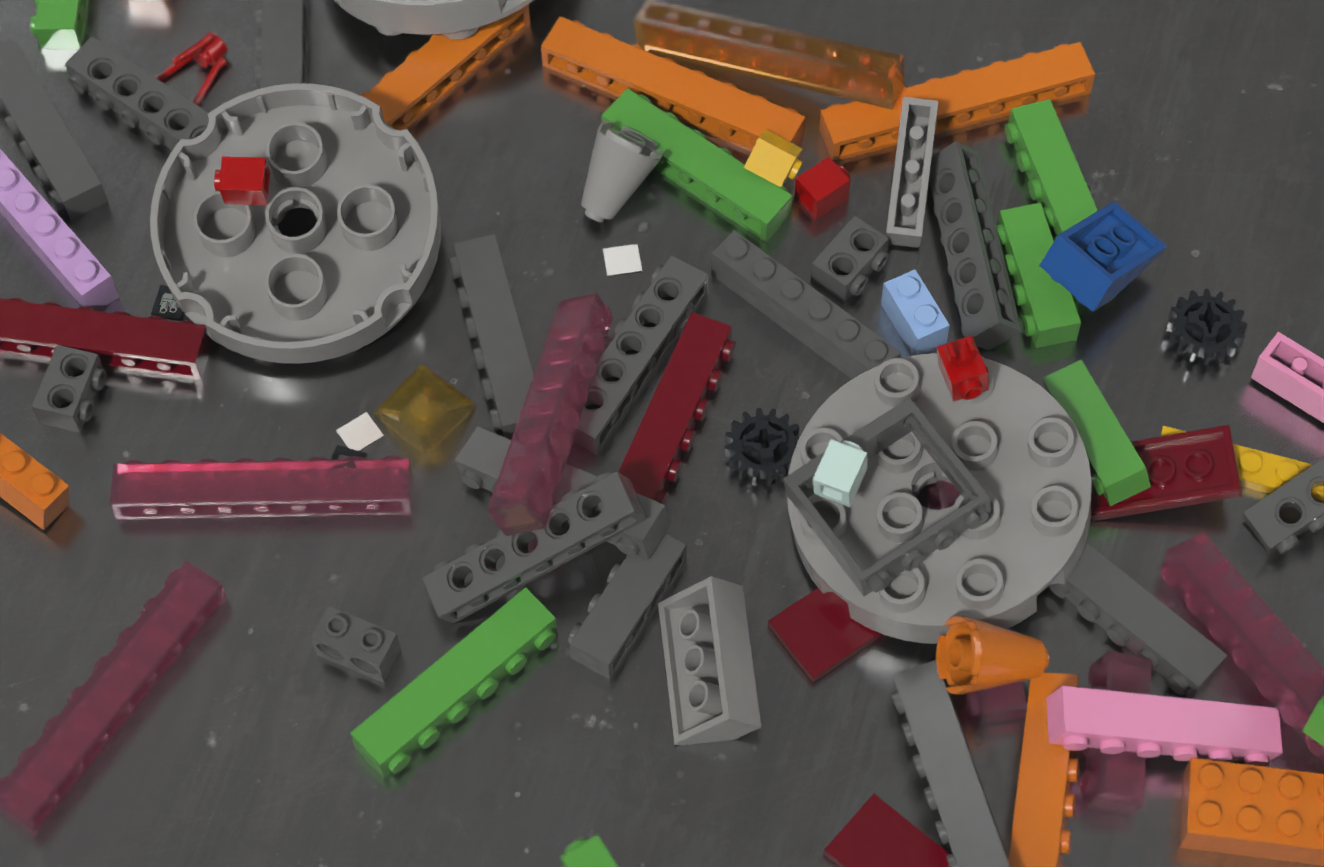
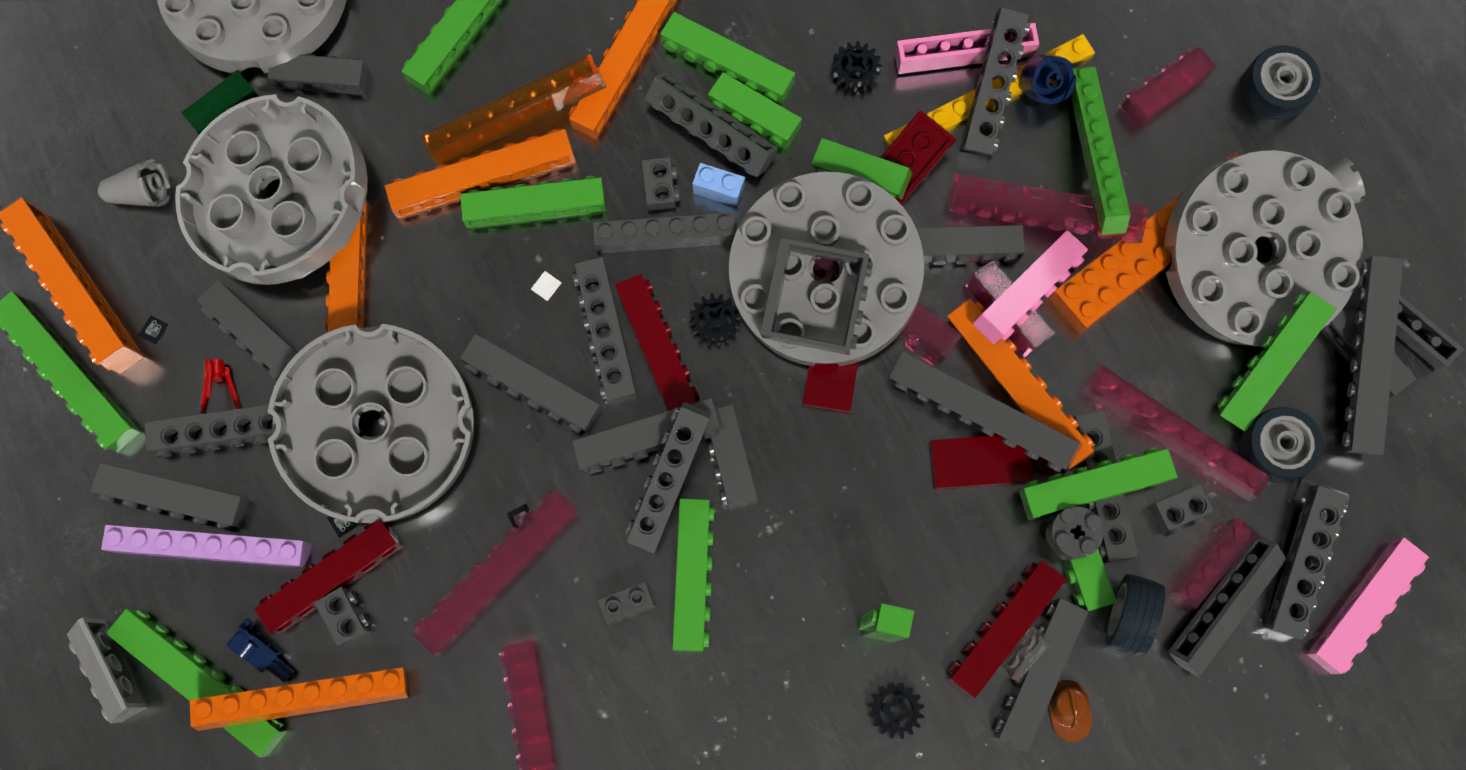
camera: 45 degrees left, 15 degrees up
red brick [214,157,271,205] -> none
white sticker [336,412,384,451] -> none
clear yellow slope [373,364,476,457] -> none
clear pink brick [487,292,613,536] -> none
light grey cone [581,120,664,222] -> none
light grey slope [658,576,761,746] -> none
yellow brick [744,129,803,187] -> none
red brick [795,156,851,220] -> none
light aqua brick [813,439,868,507] -> none
light grey brick [886,97,938,248] -> none
red brick [936,335,989,402] -> none
orange cone [936,616,1049,695] -> none
blue slope [1039,201,1167,312] -> none

